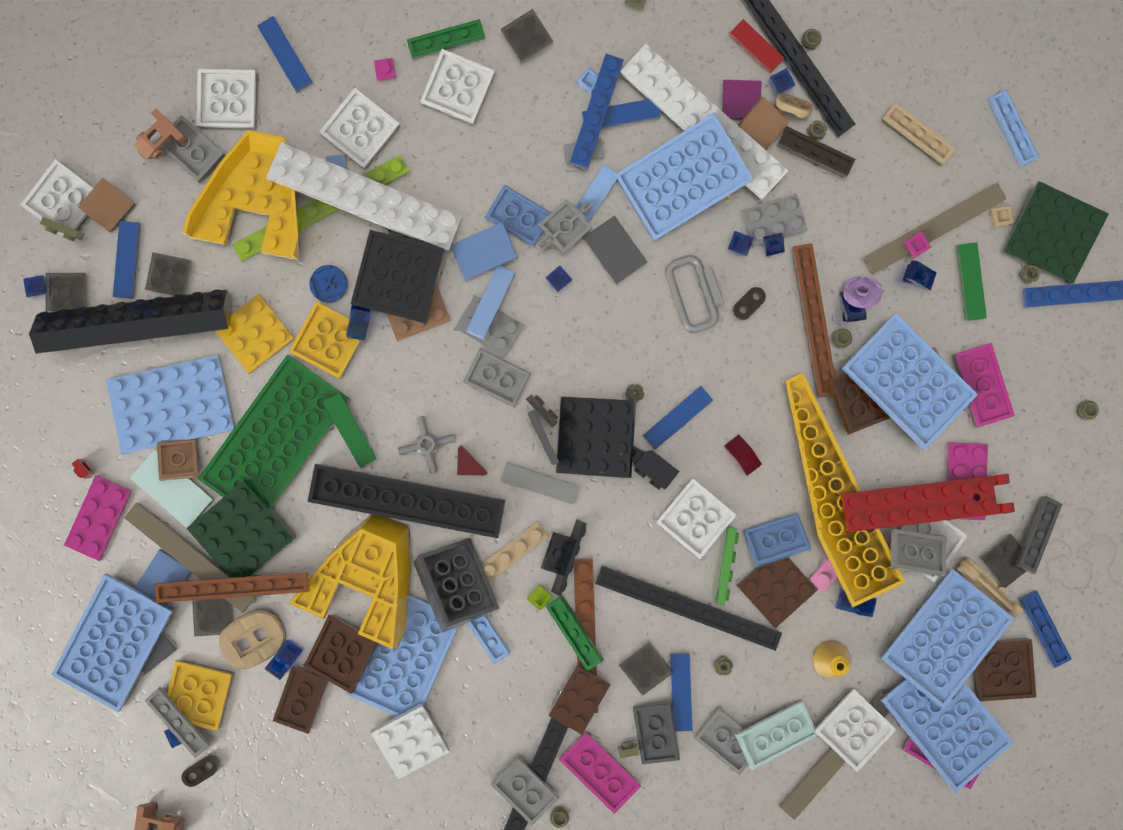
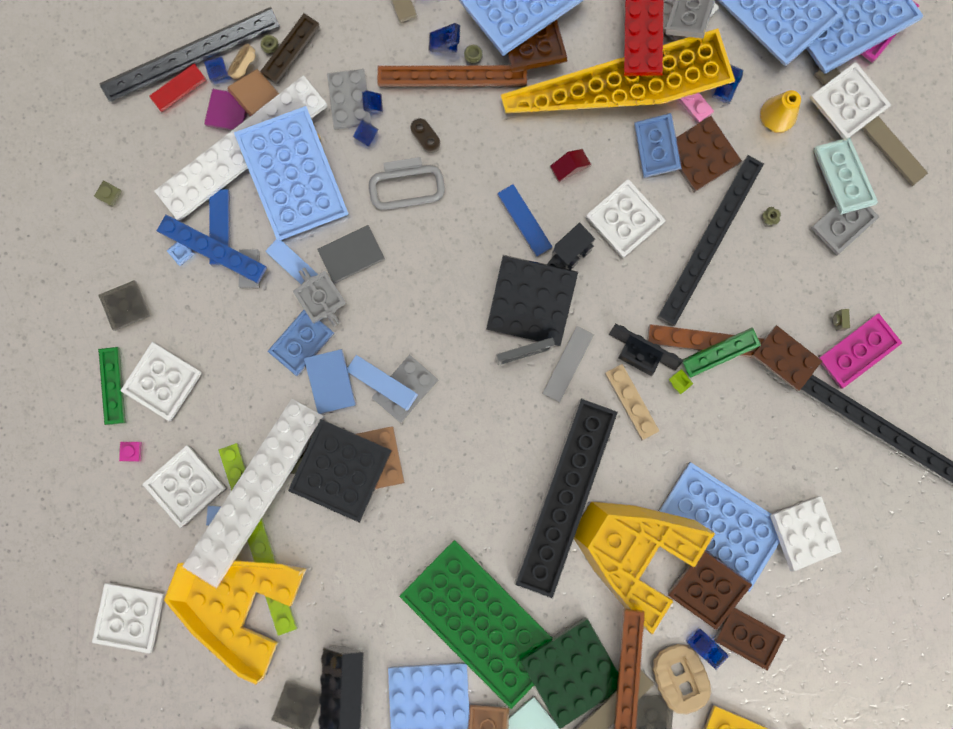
camera: 85 degrees left, 5 degrees down
nougat tile [134,108,188,159] -> none
light grey plate [158,115,225,183] -> none
yellow plate [216,293,295,374] -> none
blue tile [257,16,313,92] -> none
yellow plate [289,301,367,379] -> none
blue tile [309,265,348,303] -> none
green tile [322,392,377,468] -> none
clear blue slope [346,305,371,341] -> none
light grey bar [398,416,456,473] -> none
dark grey slope [413,538,499,633] -> none
dark red slope [457,445,488,476] -> none
light grey tile [463,348,531,407] -> none
light blue tile [468,615,510,664] -> none
light grey tile [491,756,559,825] -> none
clear smoke plate [526,394,558,428] -> none
clear blue plate [545,265,572,292] -> none
olive plate [550,808,569,828] -> none
clear smoke plate [619,641,673,696] -> none
olive plate [625,384,644,403] -> none
dark grey tile [633,702,680,764] -> none
blue tile [670,653,693,732] -> none
bright green plate [715,527,739,605] -> none
olive plate [802,29,821,48] -> none
lavender tile [843,276,882,308] -> none

